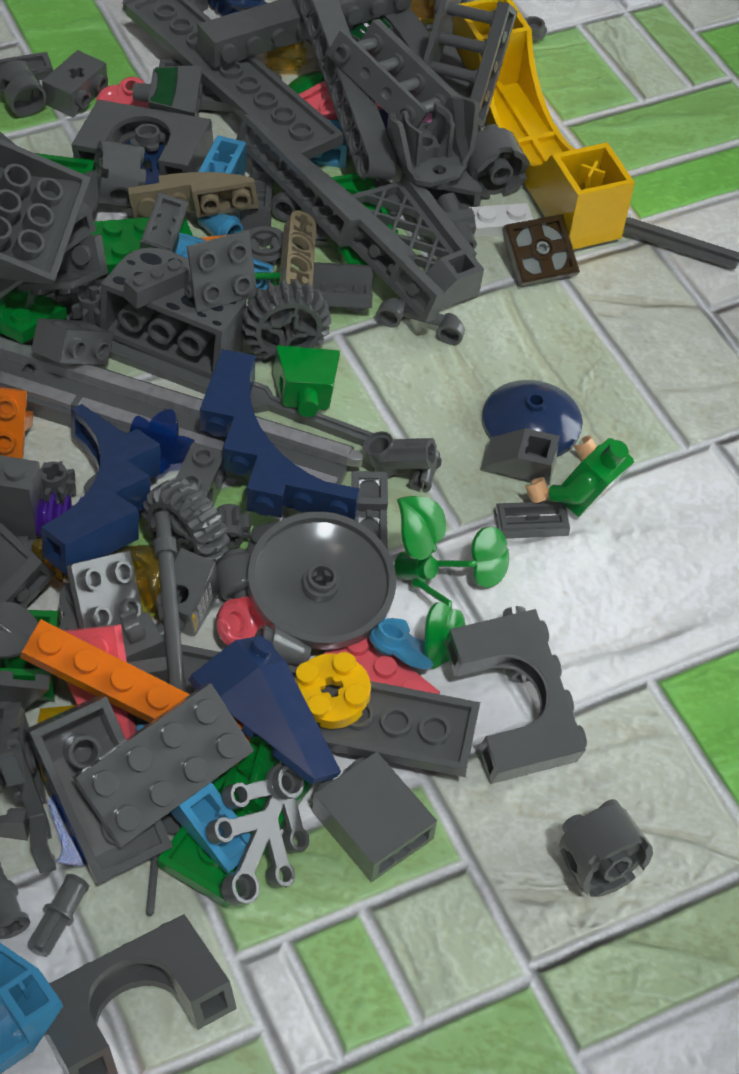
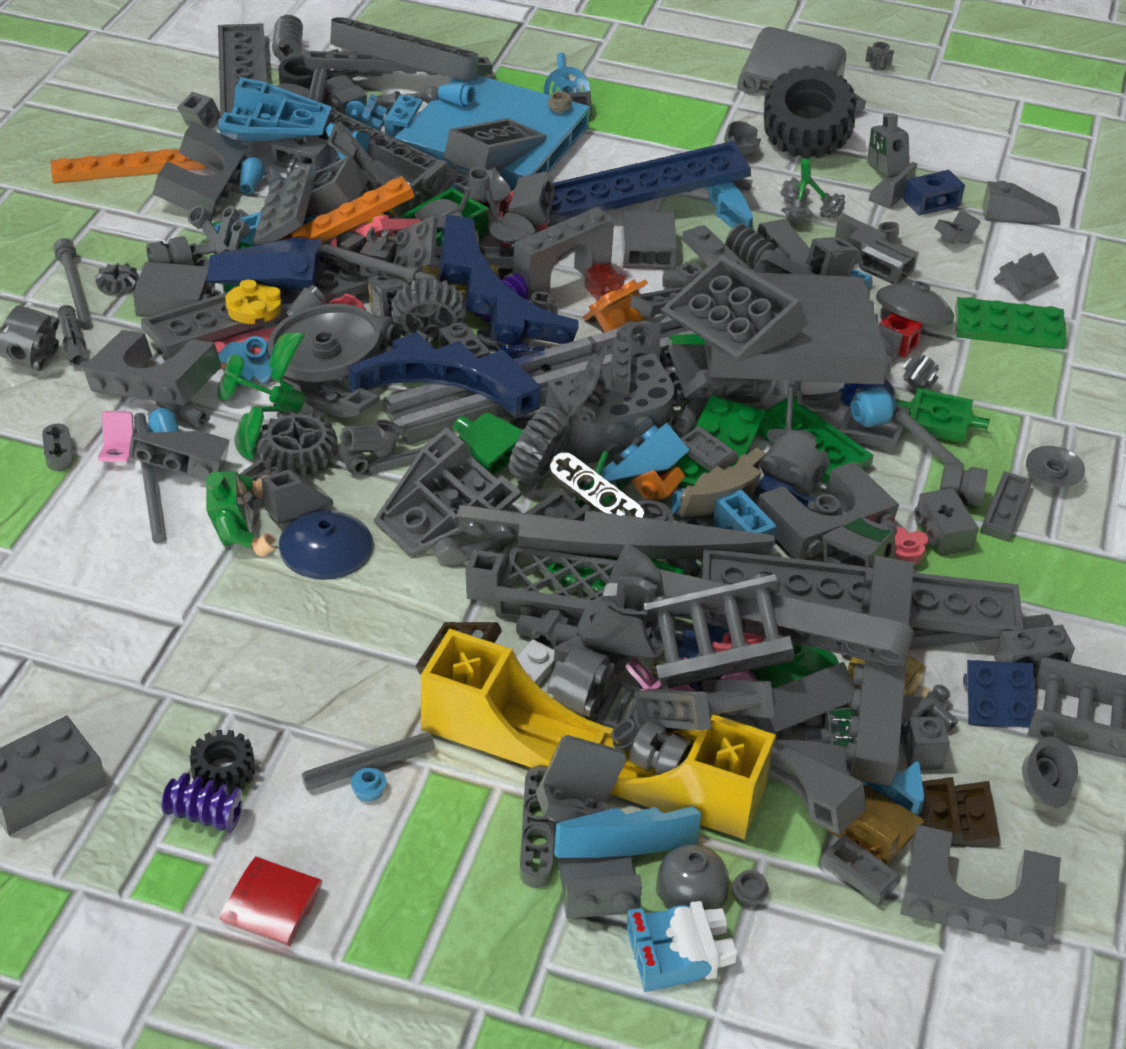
camera: 135 degrees right, 10 degrees down
none -> dark grey beam [42,423,74,471]
none -> dark grey piece [53,238,91,328]
none -> dark grey pin [57,305,87,367]
none -> dark grey gear [95,262,139,293]
none -> bright pink bracket [98,410,134,462]
none -> dark grey slope [129,431,230,481]
none -> dark grey bar [134,413,165,543]
none -> dark grey wheel [146,236,193,266]
none -> dark azure cone [148,408,179,433]
none -> dark azure cone [239,157,265,195]
none -> dark grey gear [257,411,337,478]
none -> dark azure plate [351,768,386,801]
none -> dark grey wedge [373,427,522,557]
none -> dark grey beam [519,766,555,888]
none -> dark grey bracket [536,735,626,823]
none -> dark azure slope [554,806,701,858]
none -> dark grey bracket [559,856,642,918]
none -> dark grey plate [611,720,642,752]
none -> hips [627,901,737,992]
none -> dark grey wheel [629,721,694,775]
none -> dark grey cylinder [656,844,729,910]

